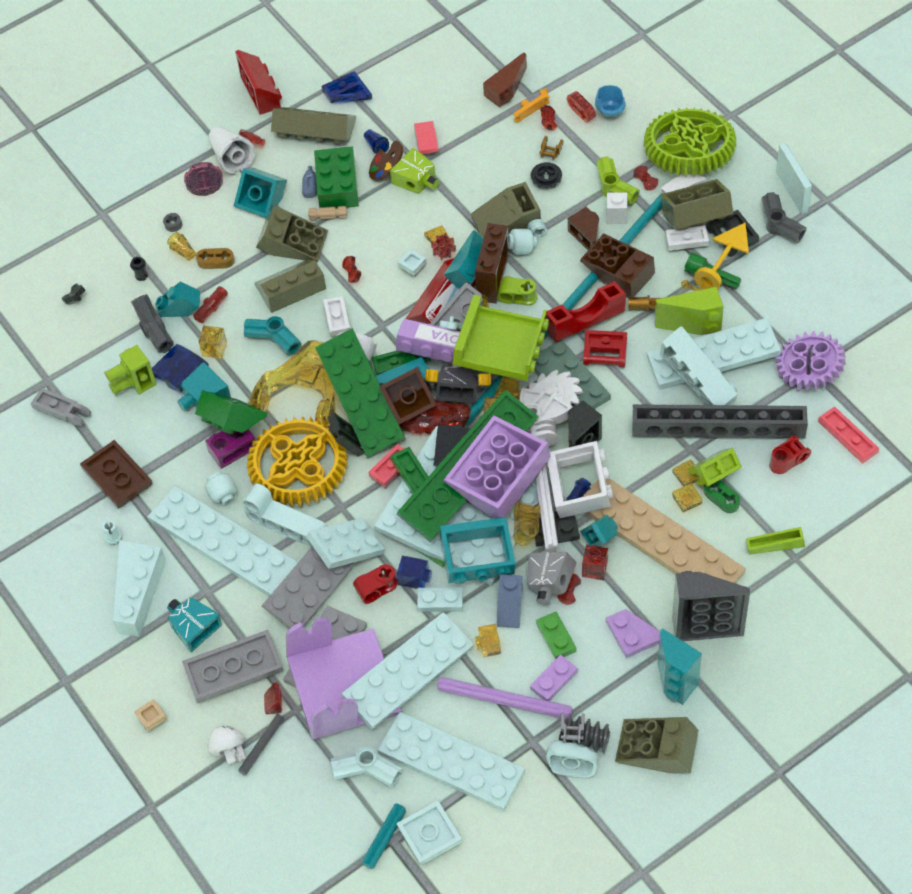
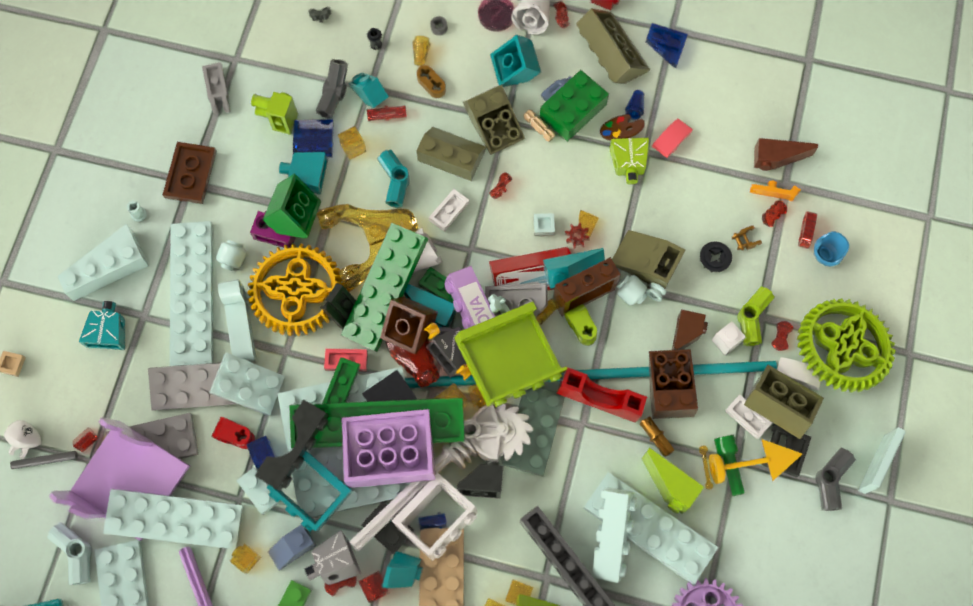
camera: 45 degrees right, 15 degrees up
light grey plate [182,630,284,703] -> none
clear yellow piece [513,501,541,546] -> none
red plate [583,330,627,367] -> none
none -> pearl dark grey arch [255,399,329,491]

